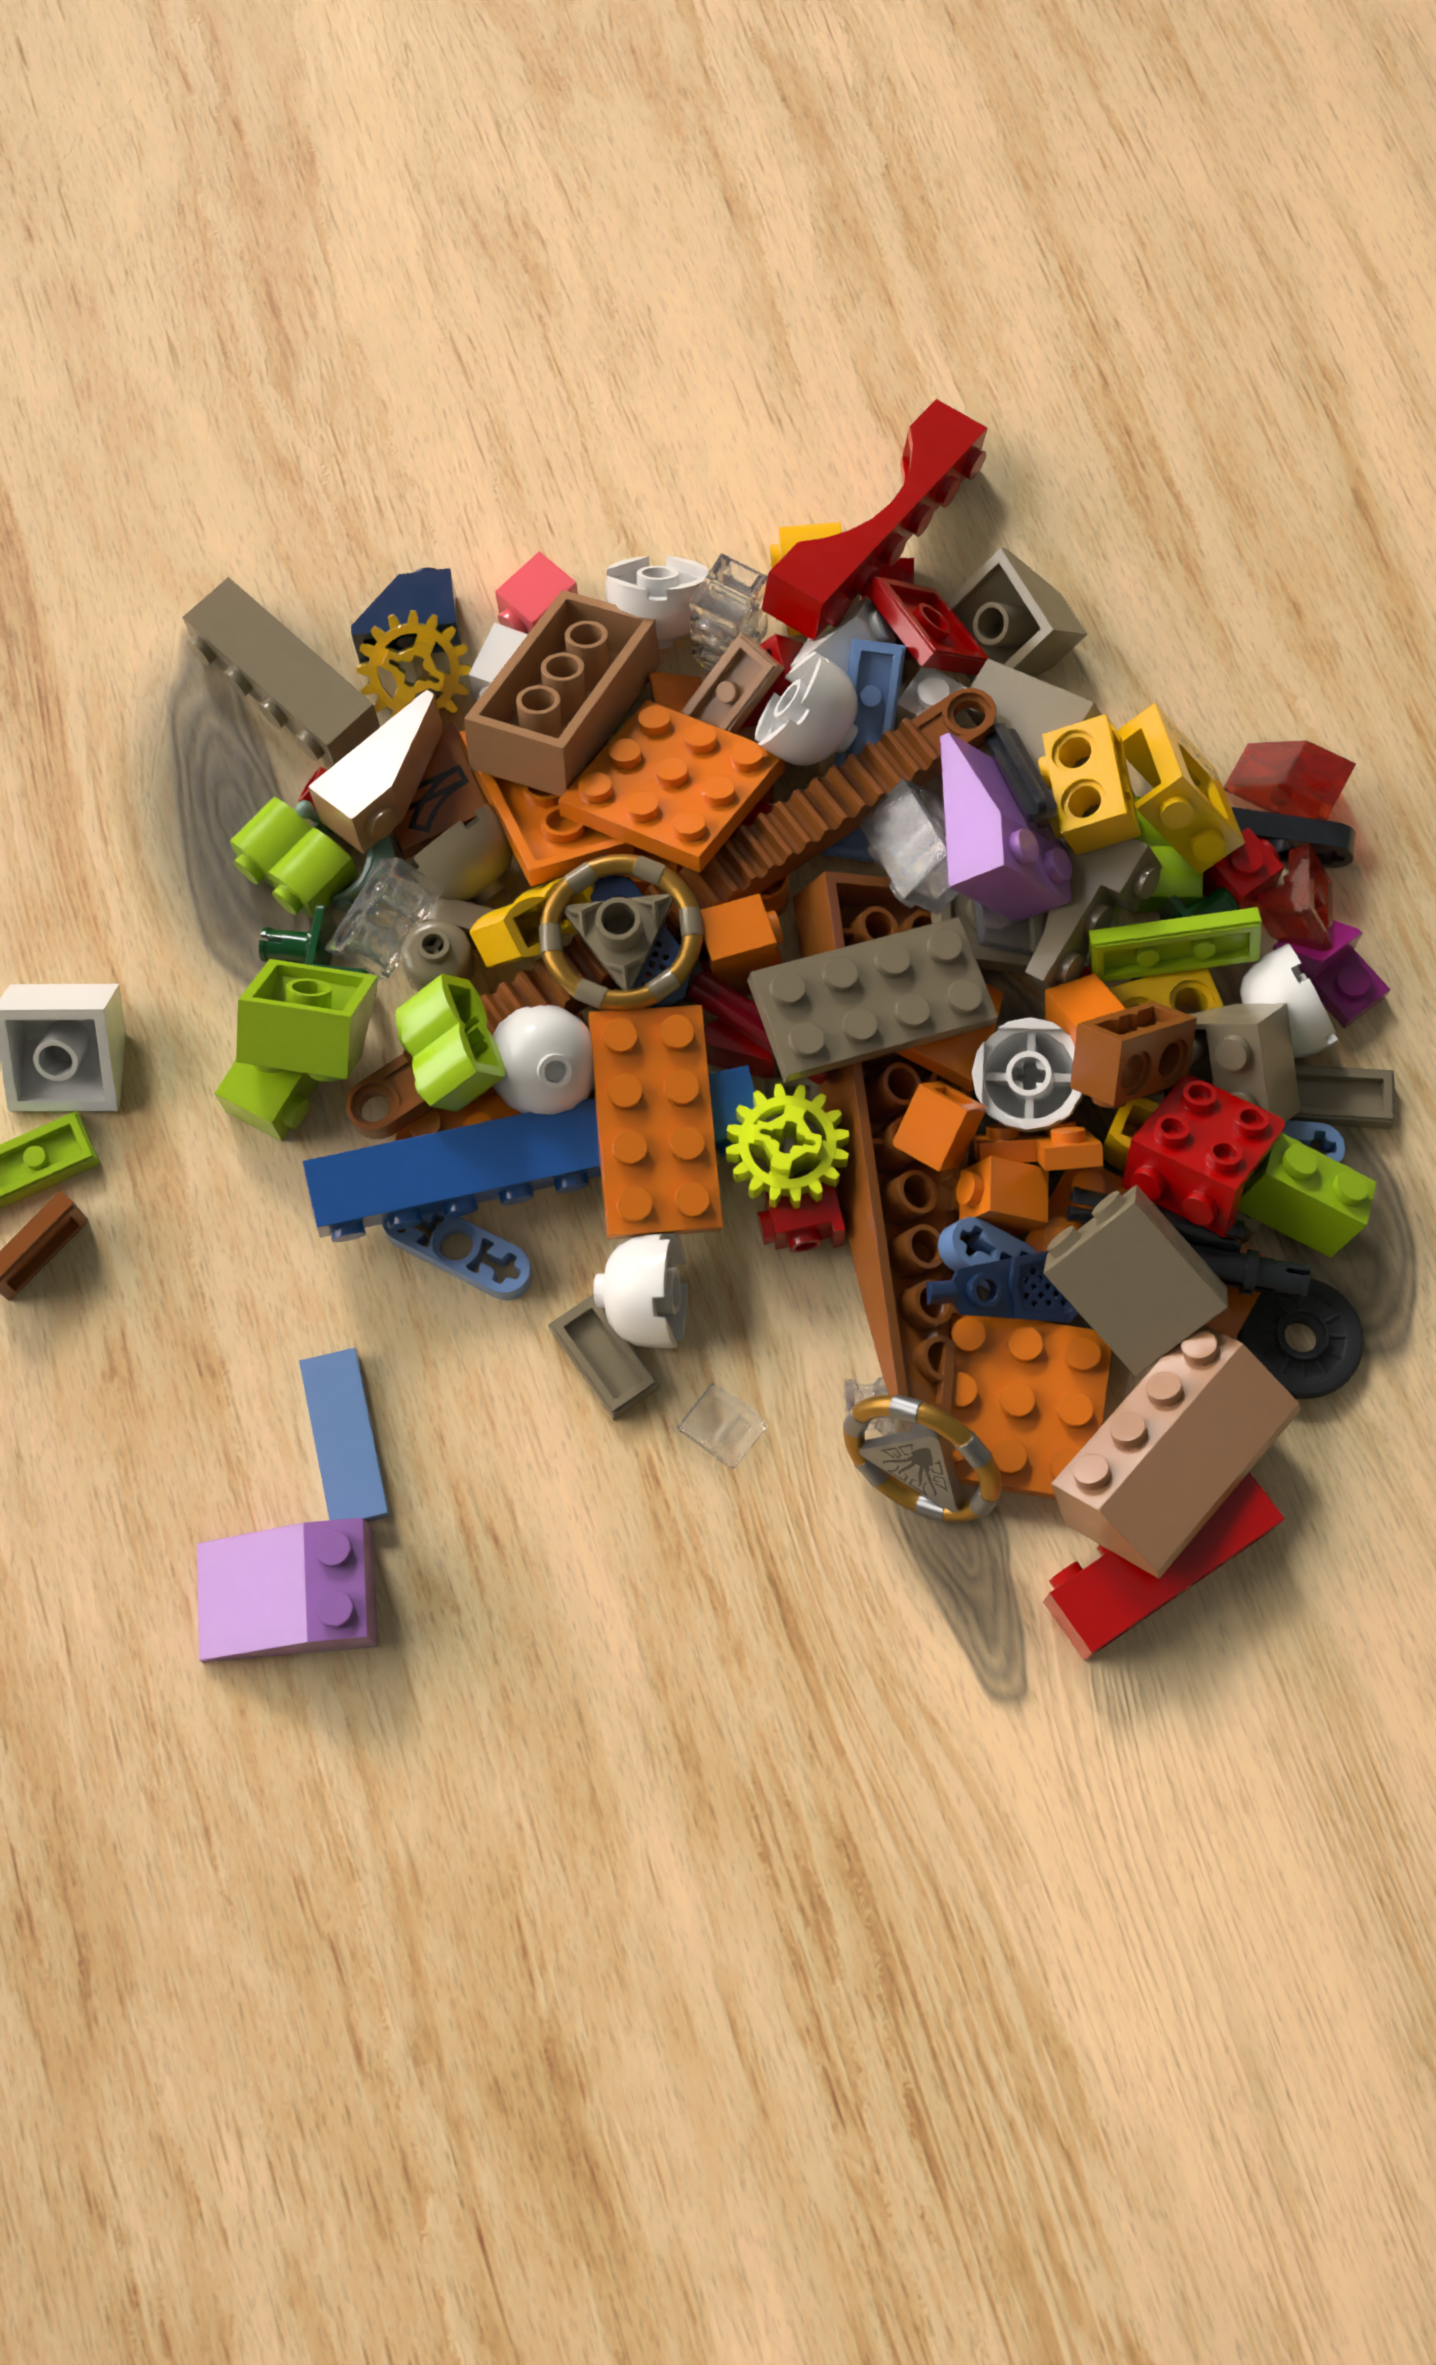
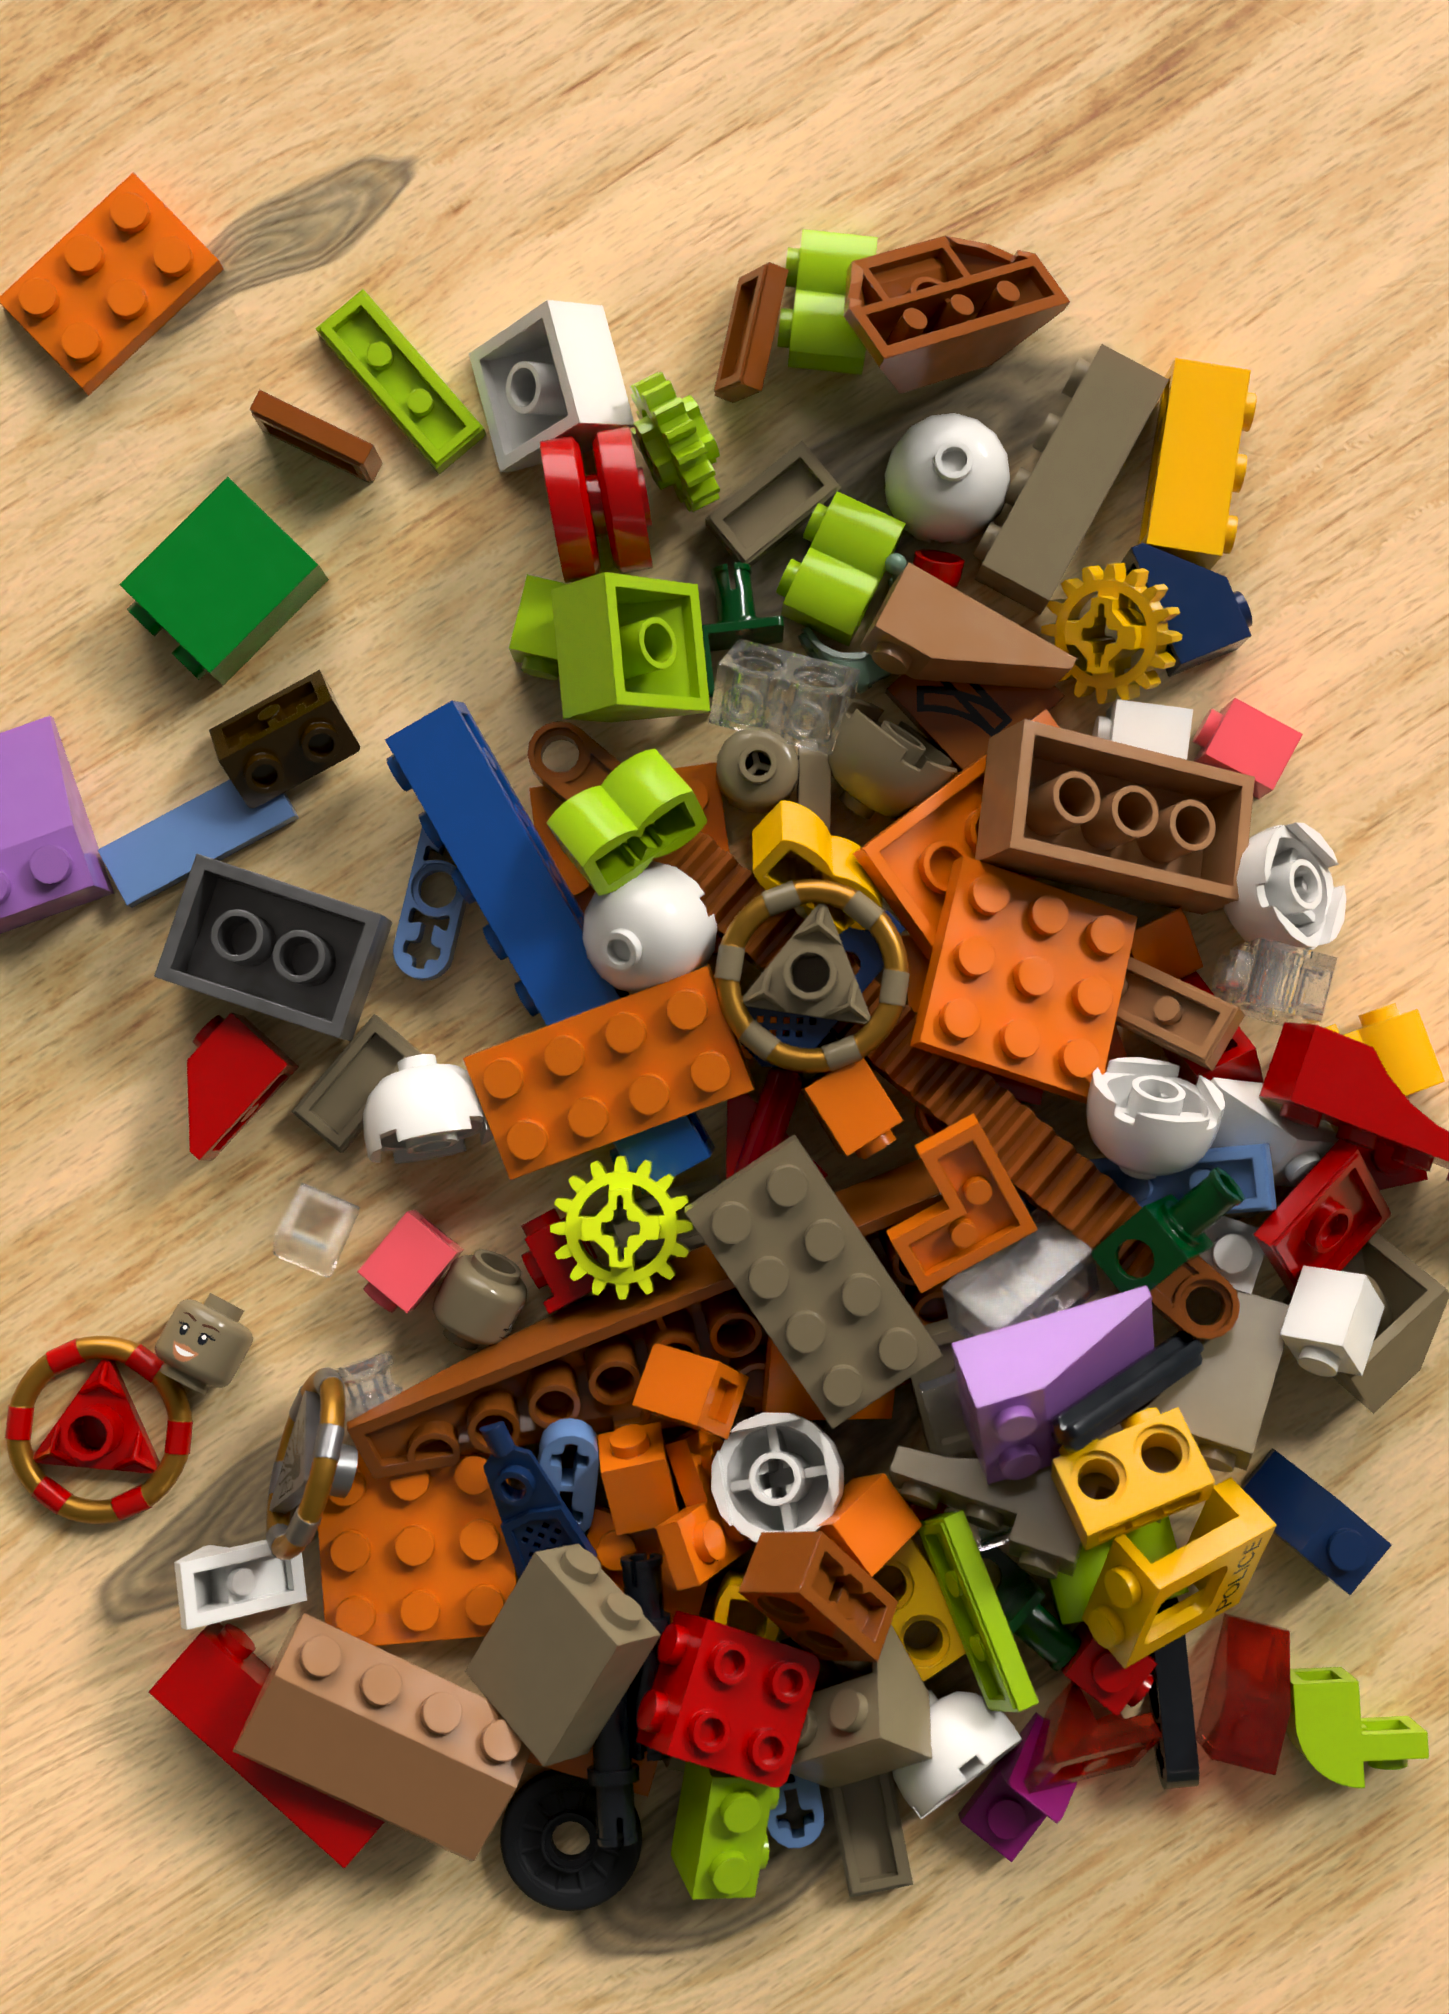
camera: 70 degrees right, 15 degrees up
none -> red piece [5,1336,193,1524]
none -> green brick [119,477,329,686]
none -> flat silver brick [154,853,392,1041]
none -> dark tan head [155,1293,253,1395]
none -> white slope [174,1540,307,1630]
none -> red slope [187,1012,299,1161]
none -> dark brown bracket [209,670,360,809]
none -> coral brick [357,1209,464,1313]
none -> dark tan head [432,1249,527,1350]
none -> red wheel [540,426,653,583]
none -> lime gear [630,372,720,512]
none -> dark tan tile [705,441,842,566]
none -> dark orange tile [714,262,788,403]
none -> lime brick [777,229,878,375]
none -> dark orange wedge [844,236,1070,394]
none -> white cylinder [885,413,1011,545]
none -> orange plate [886,1113,1038,1293]
none -> dark green bracket [1092,1167,1245,1293]
none -> yellow brick [1138,358,1257,570]
none -> dark blue slope [1240,1448,1392,1595]
none -> lime brick [1278,1667,1429,1788]
none -> white brick [1280,1265,1385,1377]

